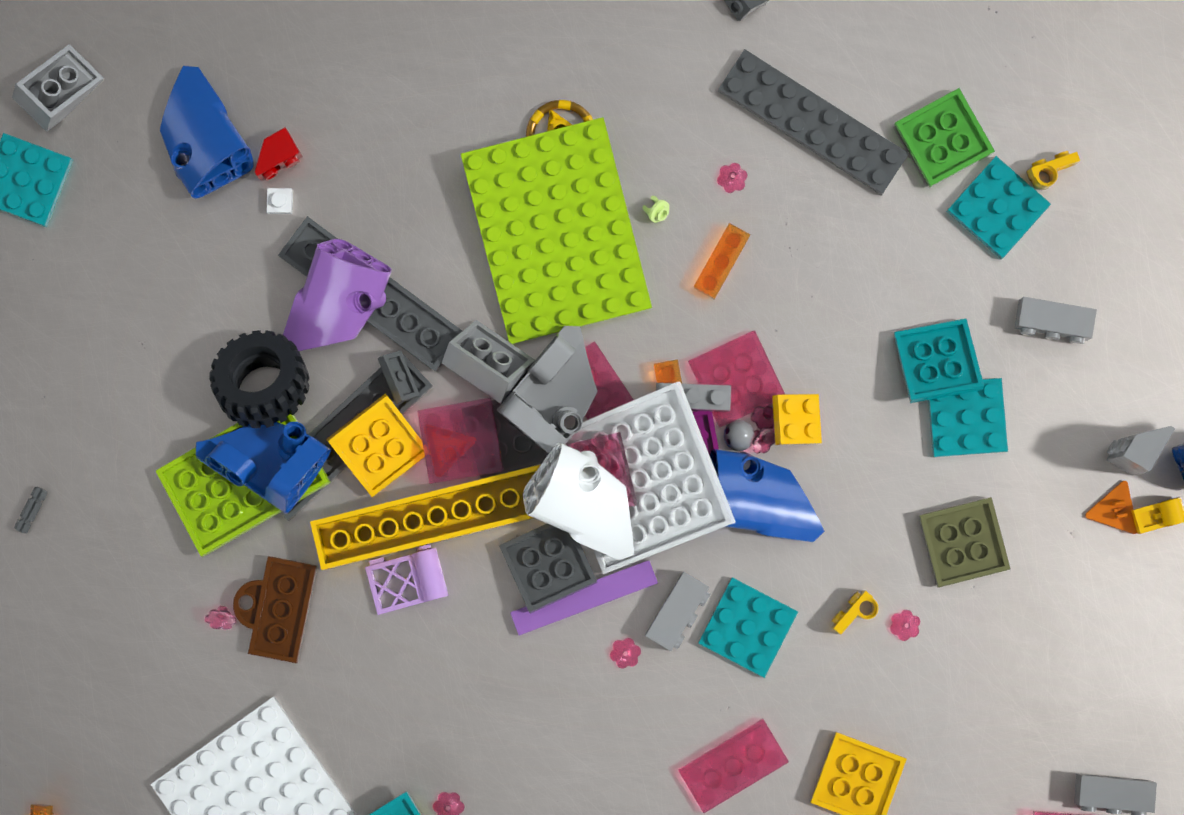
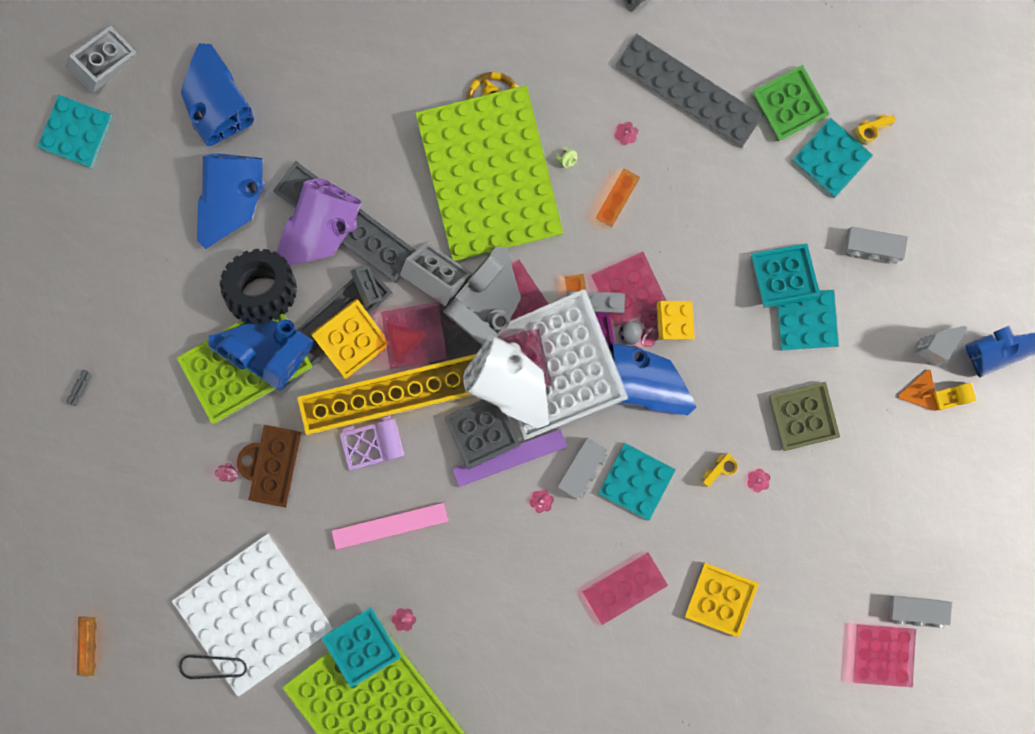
camera: 10 degrees left, 0 degrees up
red slope [255,127,303,181] -> none
white plate [267,188,293,214] -> none
none -> blue panel [197,153,265,249]
none -> bright pink tile [332,503,449,550]

